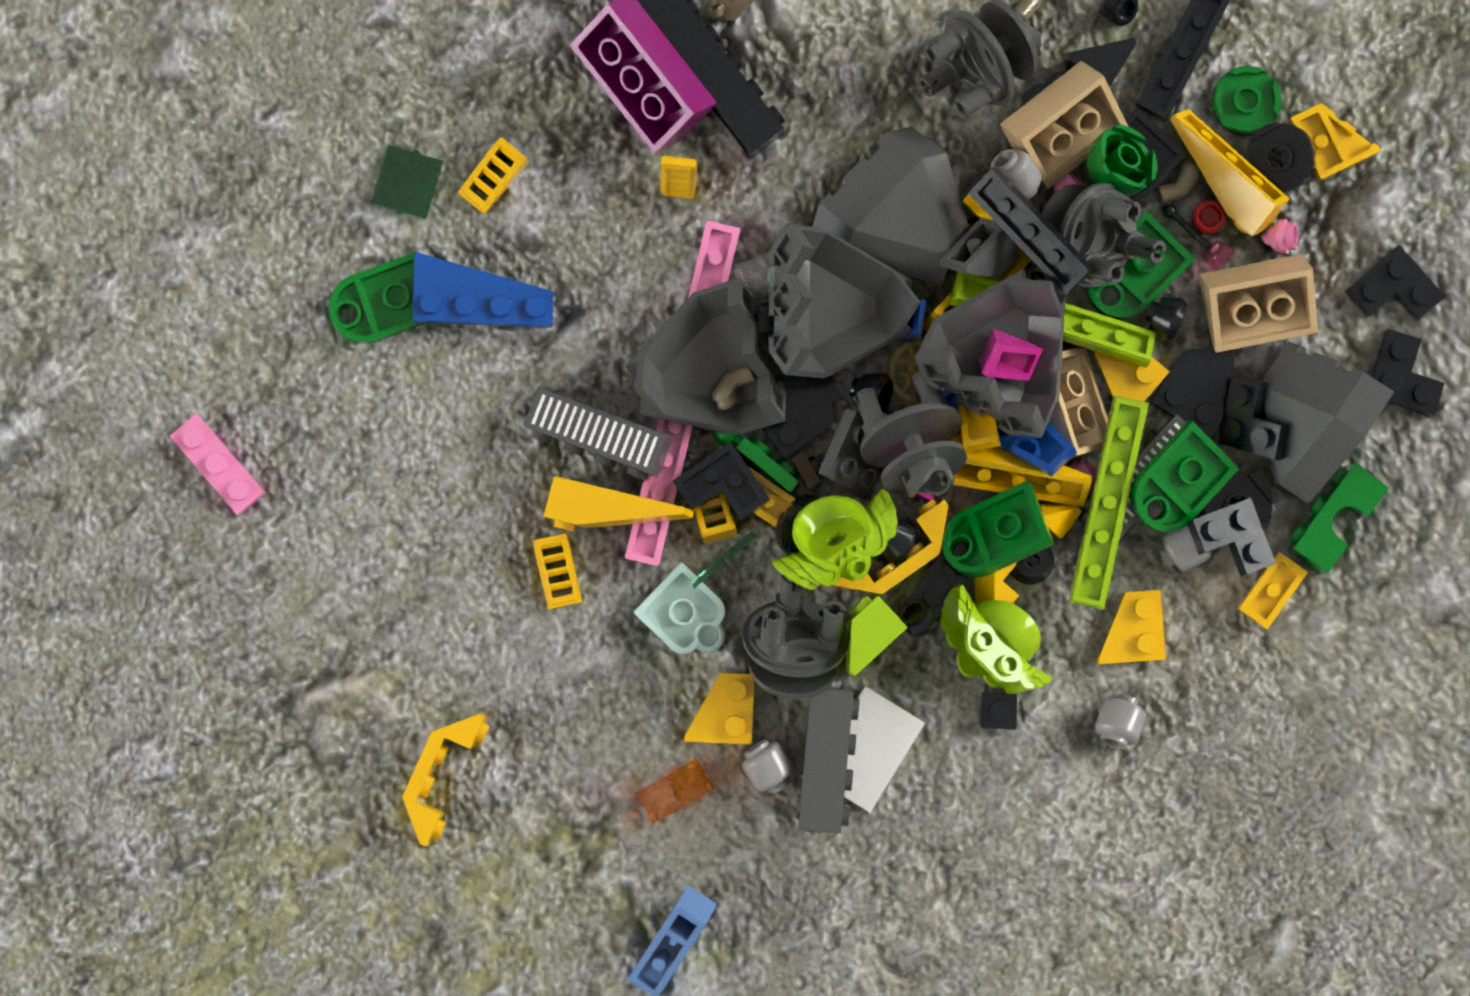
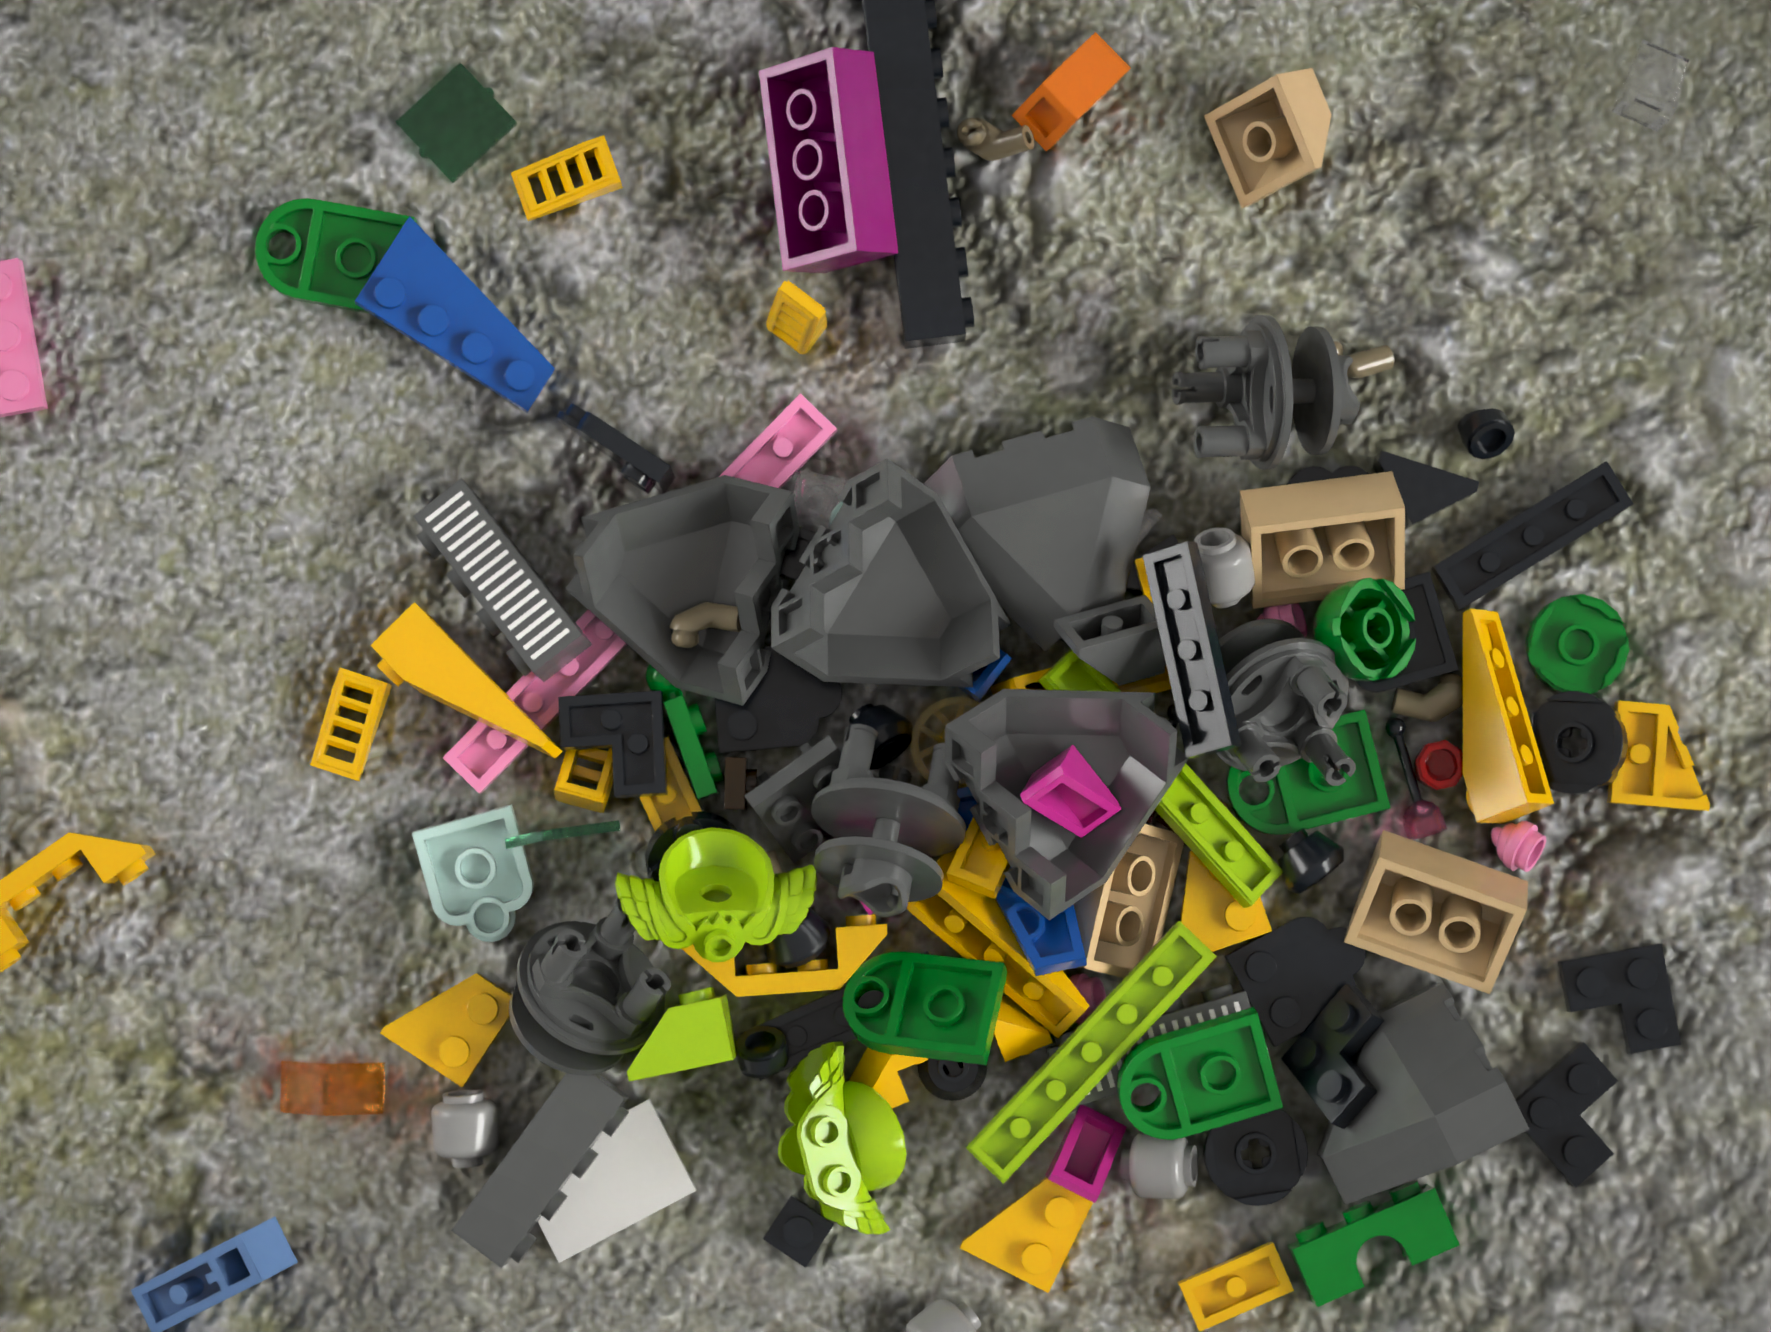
camera: 30 degrees right, 0 degrees up
plate [1186,498,1276,577] -> none
none -> black plate [556,403,676,494]
none -> dark pink slope [1045,1105,1127,1203]

